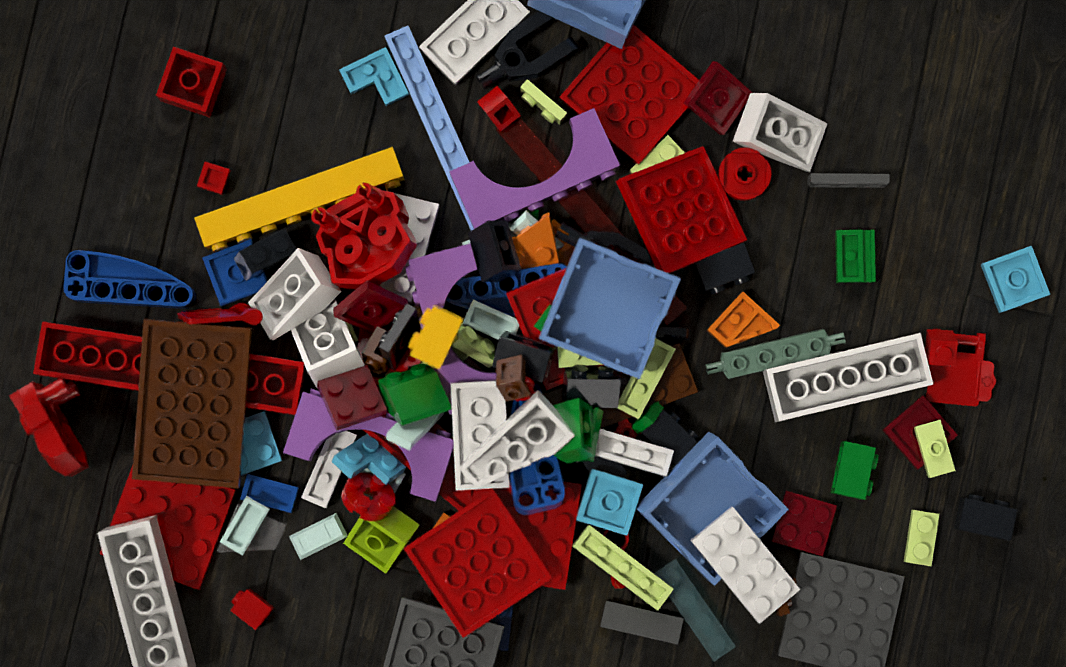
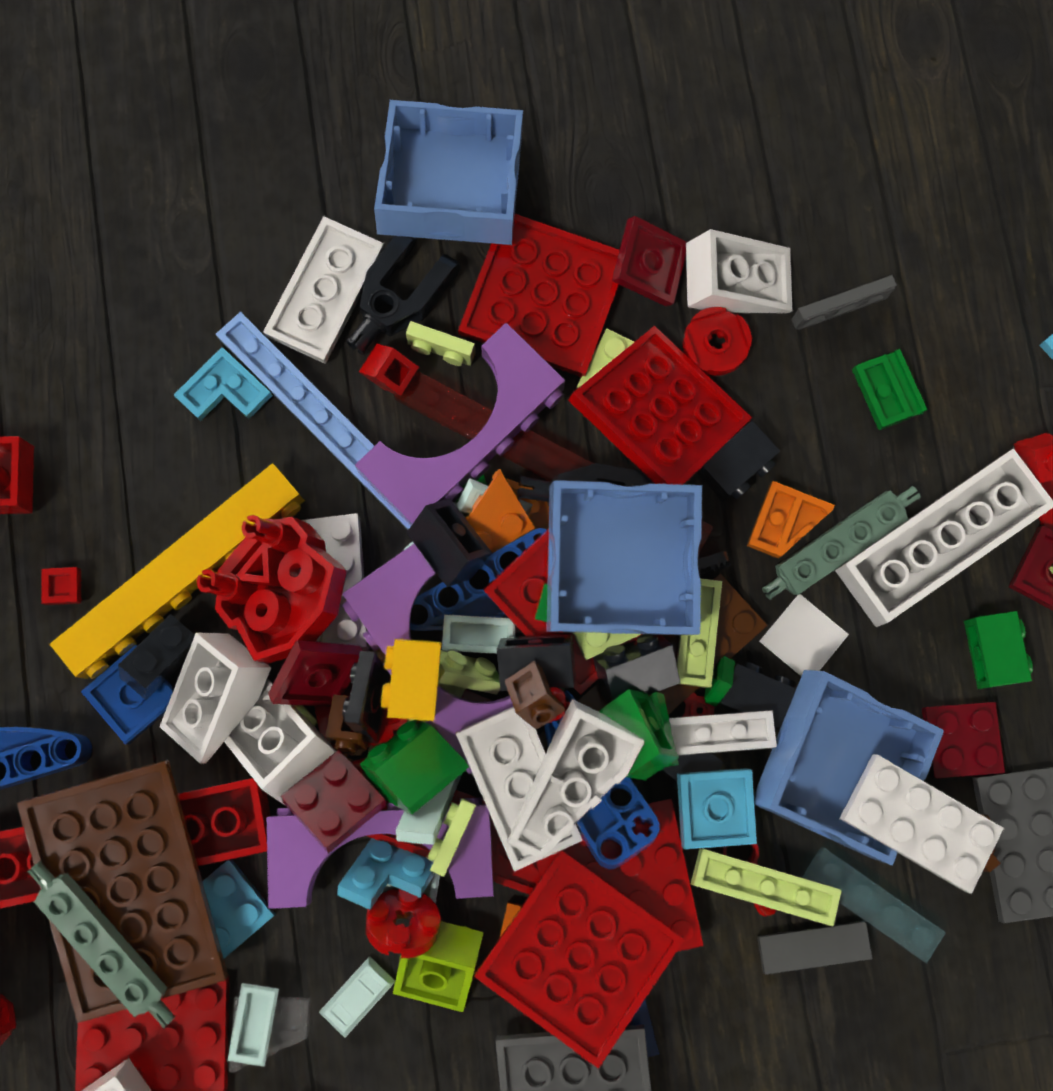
camera: 20 degrees left, 5 degrees down
red piece [178,302,263,325] -> none
blue tile [240,474,299,513] -> none
white plate [301,431,358,508] -> none
none -> sand green plate [27,861,176,1028]
none -> yellowish green plate [427,798,477,877]
none -> white sticker [759,594,849,676]

